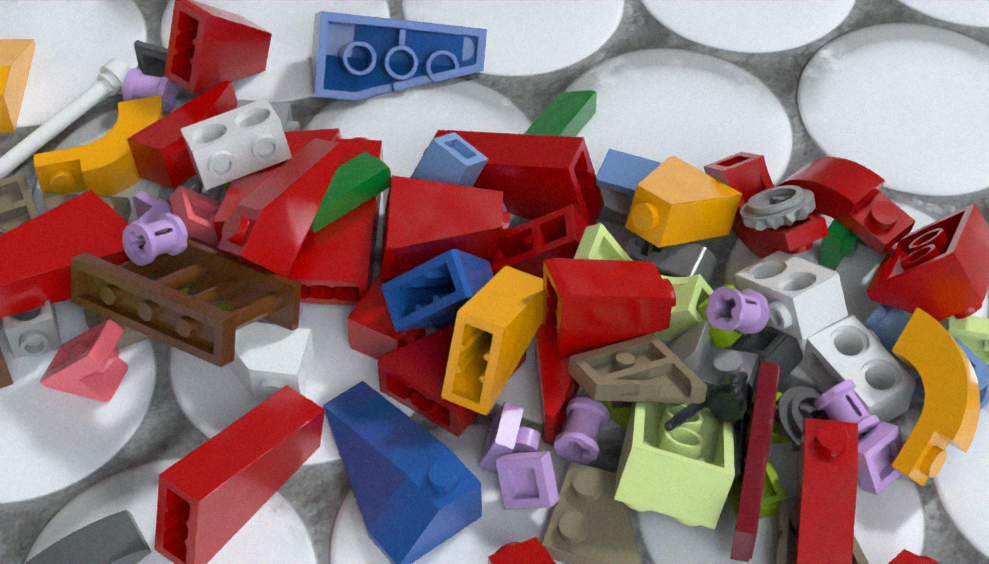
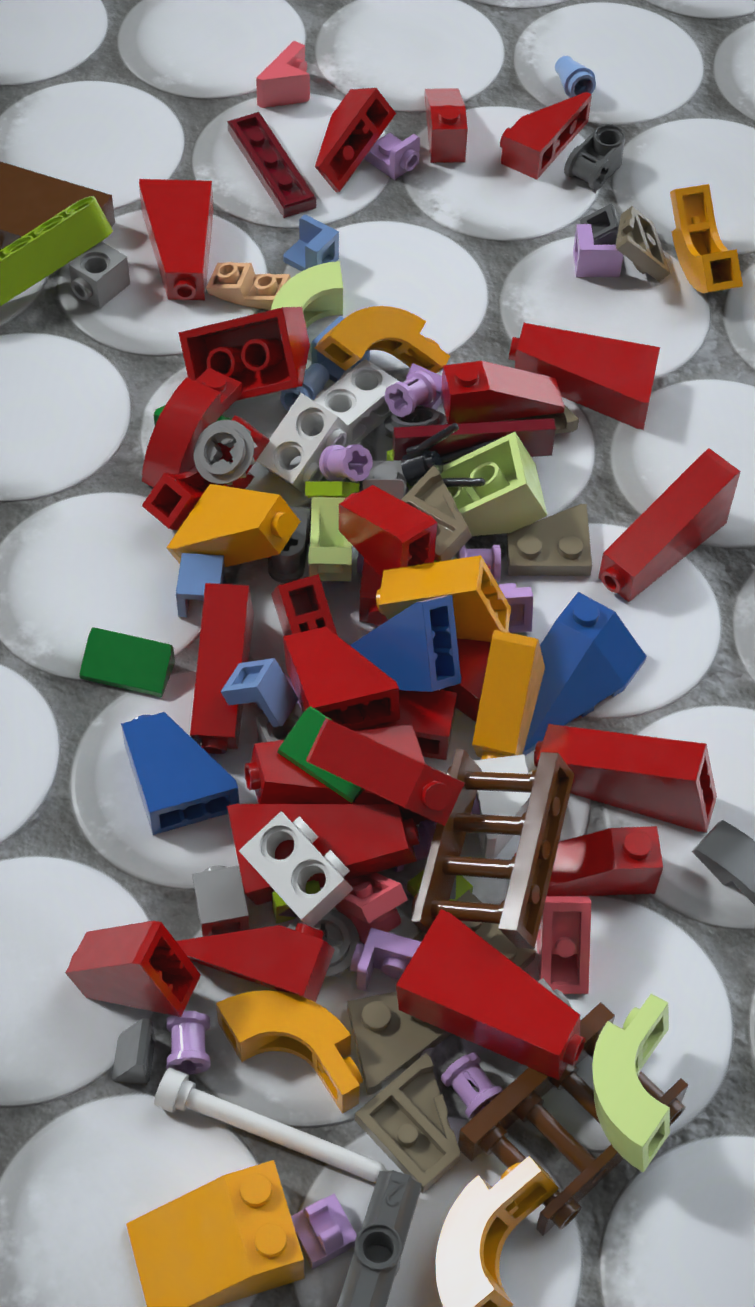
camera: 110 degrees left, 5 degrees up
lavender bush [122,212,188,266] -> none
blue wedge [312,11,487,101] -> none
lavender tile [495,451,559,509] -> none
none -> blue slope [121,712,240,835]
none -> light orange slope [472,630,545,759]
none -> red slope [514,826,663,896]

